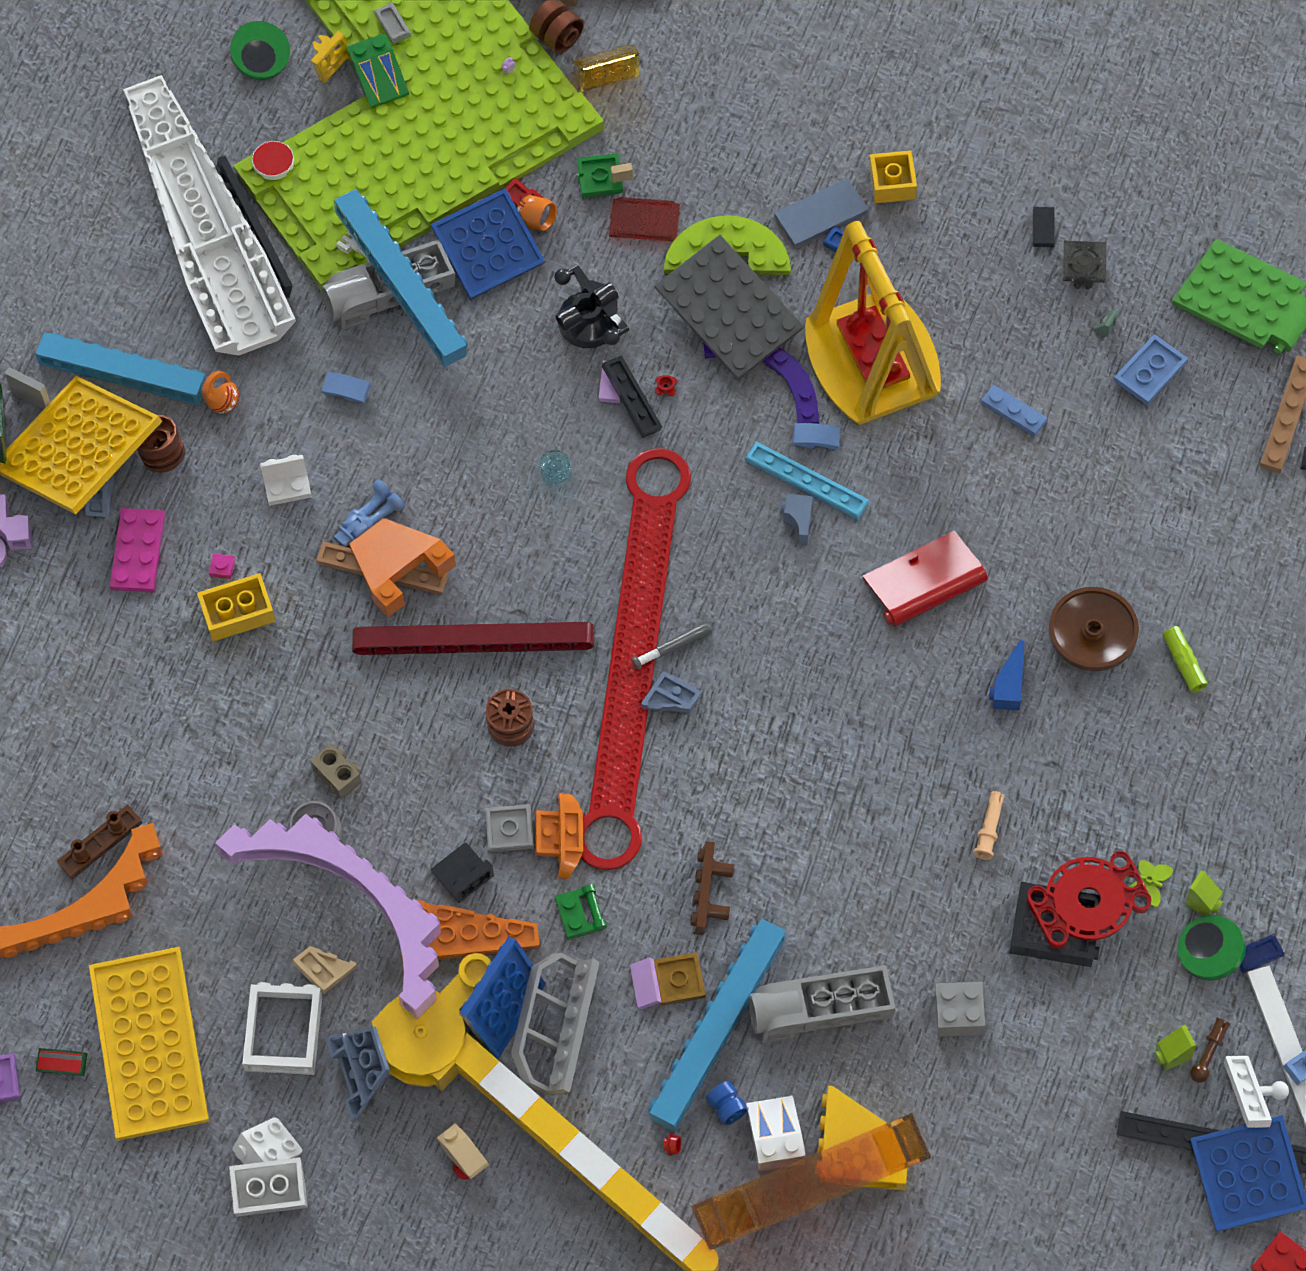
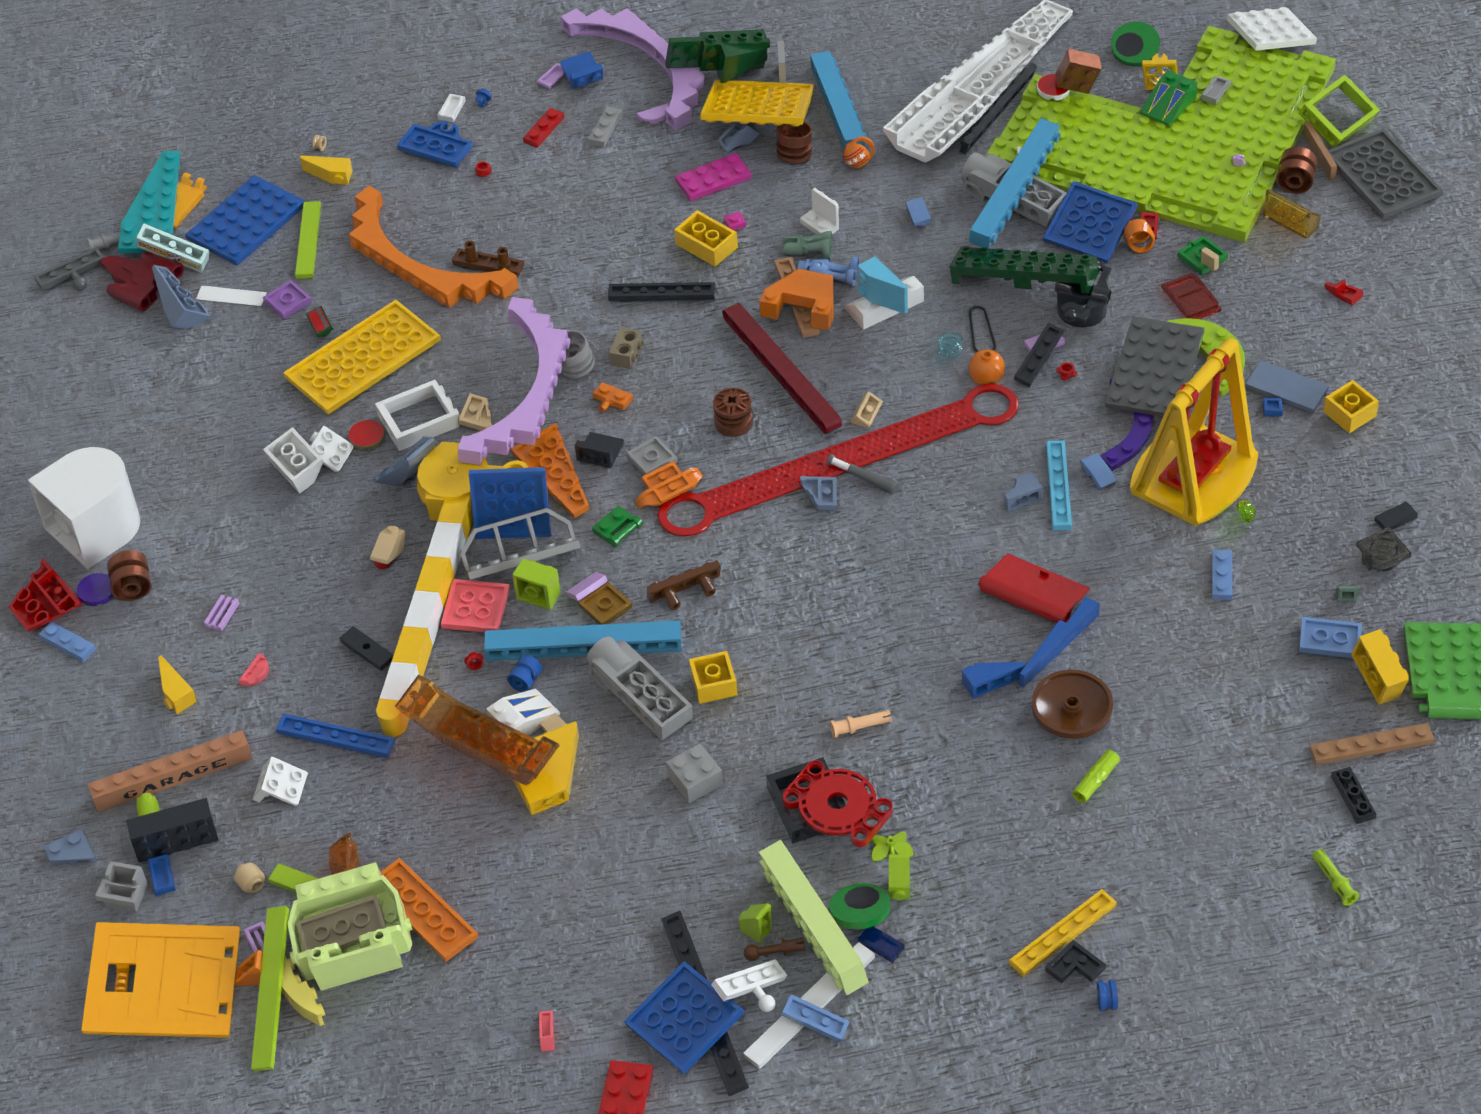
camera: 60 degrees right, 15 degrees down
none -> black tile [339,626,394,671]
none -> red tile [348,420,385,451]
none -> coral plate [441,579,510,633]
none -> lime brick [512,558,561,610]
none -> tan tile [540,713,566,732]
none -> orange plate [593,382,633,413]
none -> black plate [608,282,715,301]
none -> yellow brick [689,651,738,704]
none -> yellowish green brick [759,840,869,995]
none -> sand green piece [782,231,833,260]
none -> white slope [844,276,924,330]
none -> tan slope [849,391,883,428]
none -> medium azure slope [857,257,908,314]
none -> dark green piece [949,246,1099,294]
none -> black piece [969,306,996,352]
none -> orange cylinder [969,349,1005,385]
none -> blue slope [1019,597,1100,687]
none -> copper brick [1055,49,1102,94]
none -> clear neon green plate [1236,500,1256,523]
none -> red slope [1324,279,1363,305]
none -> yellow brick [1351,629,1409,705]

